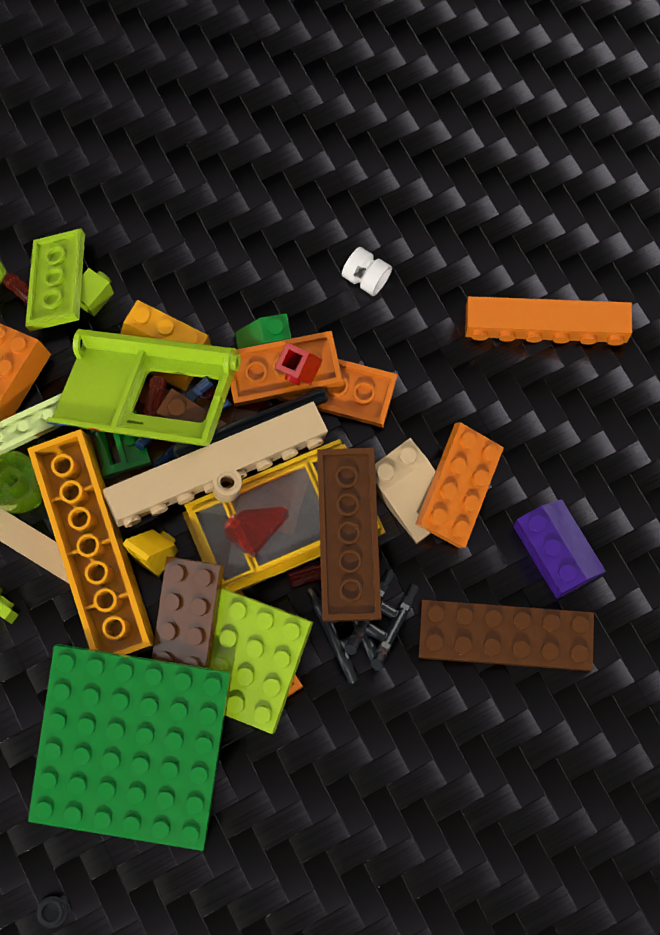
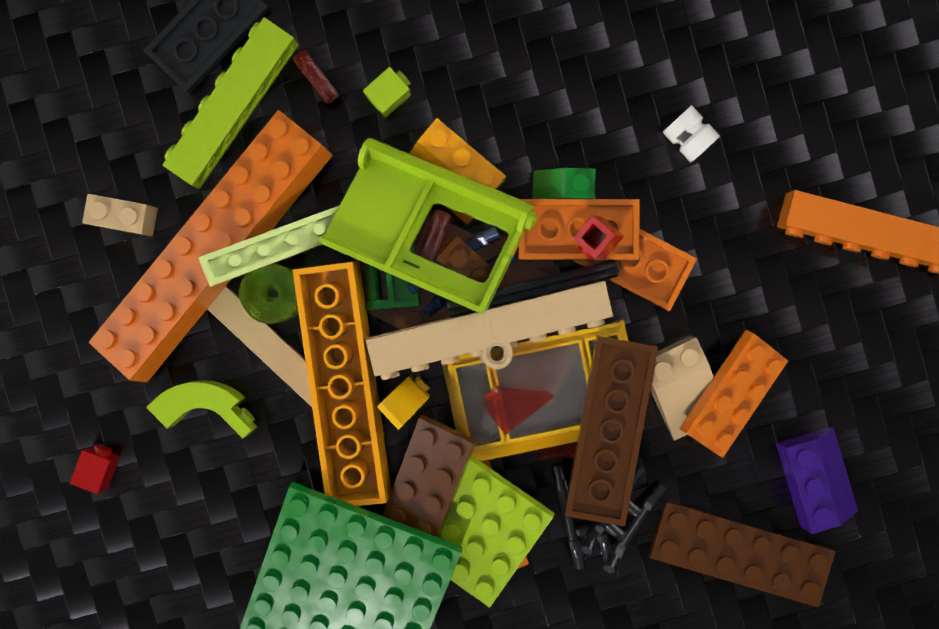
camera: 10 degrees right, 15 degrees up
lime tile [25,228,85,331] -> none

